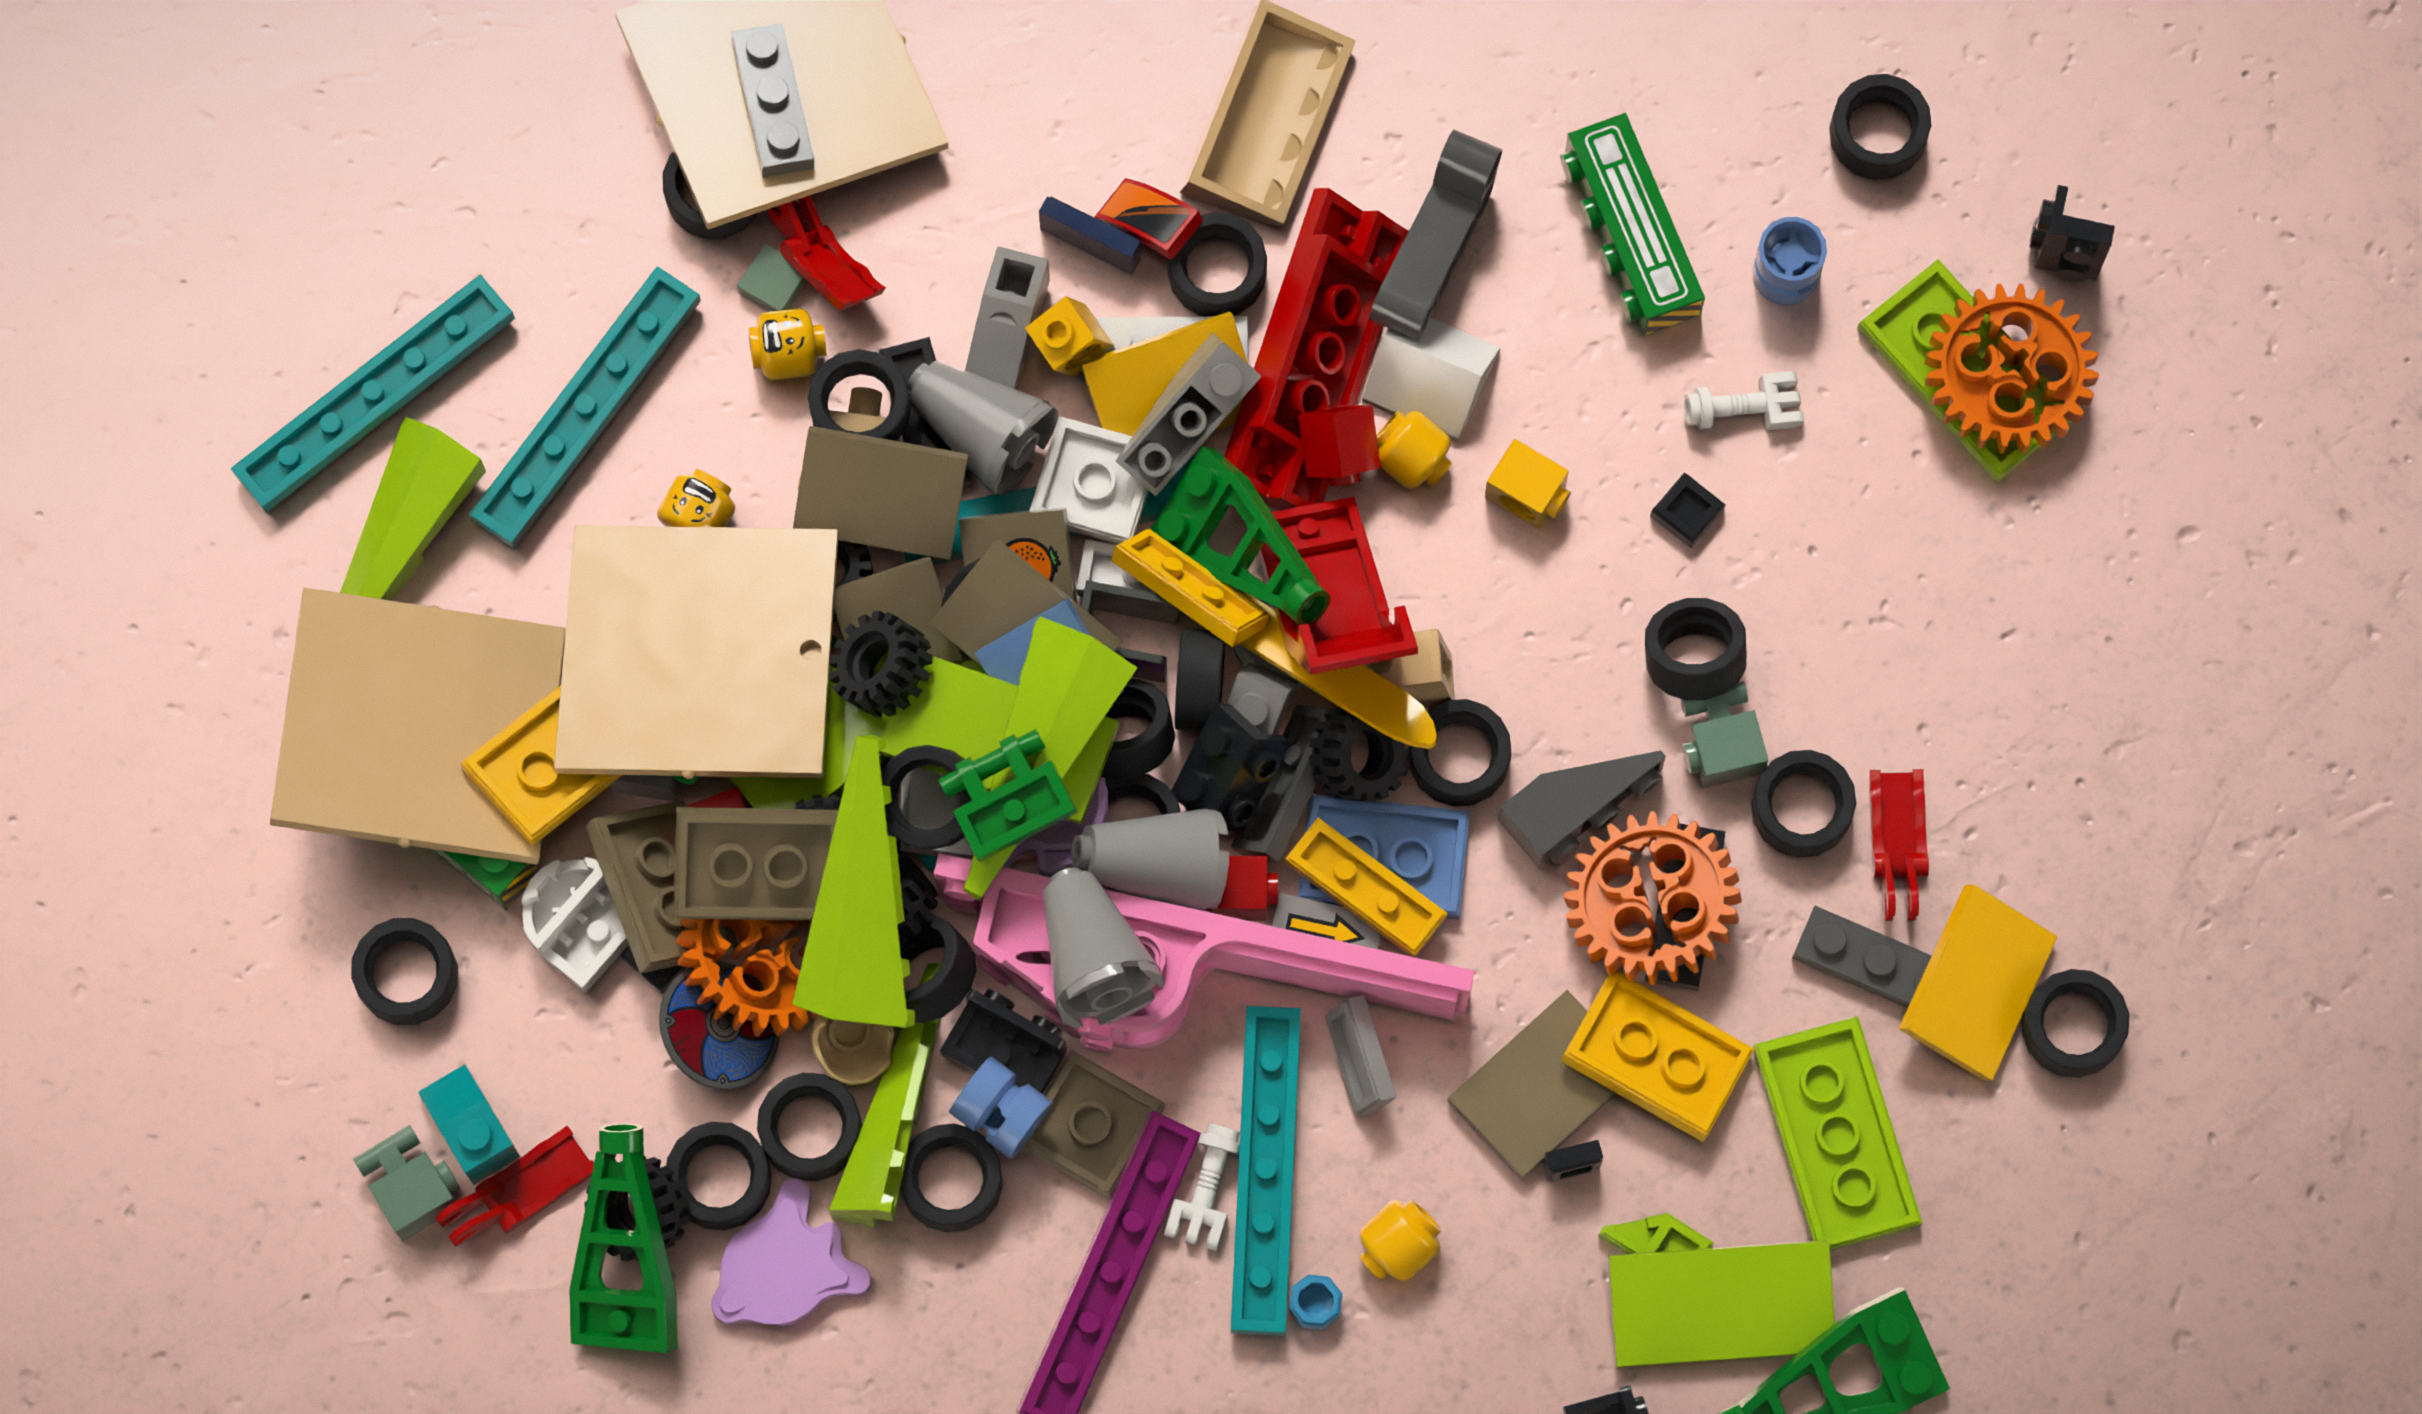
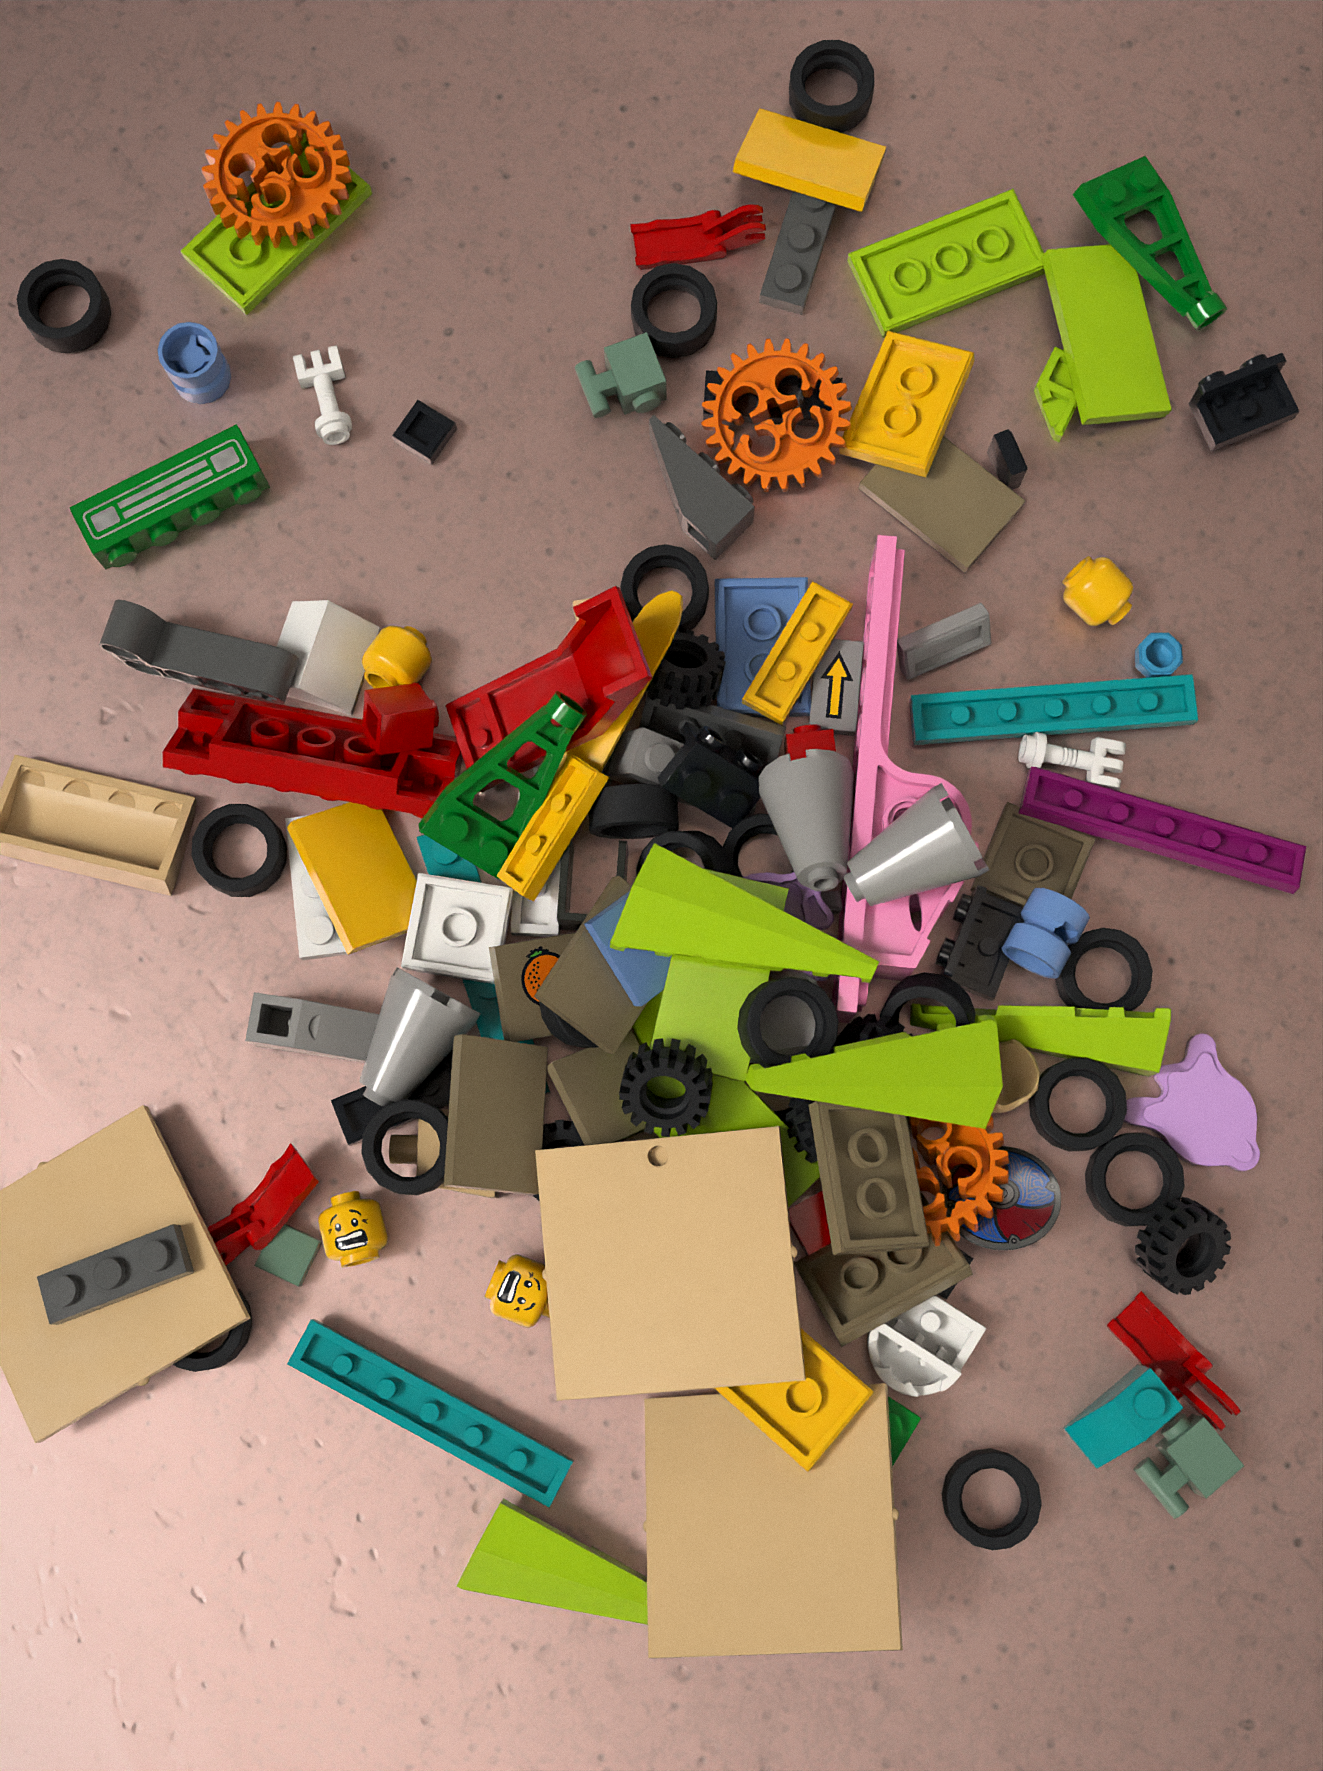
camera: 95 degrees left, 5 degrees up
teal plate [230,274,515,513] -> none
green plate [569,1124,678,1353] -> none
green plate [938,729,1078,862] -> none
yellow brick [1025,296,1114,377] -> none
dark blue tile [1038,196,1141,275] -> none
slope [1094,178,1203,260] -> none
light grey slope [1116,332,1262,496] -> none
yellow brick [1485,438,1571,529] -> none
black tyre [1645,598,1747,700] -> none
black bracket [2029,185,2115,282] -> none

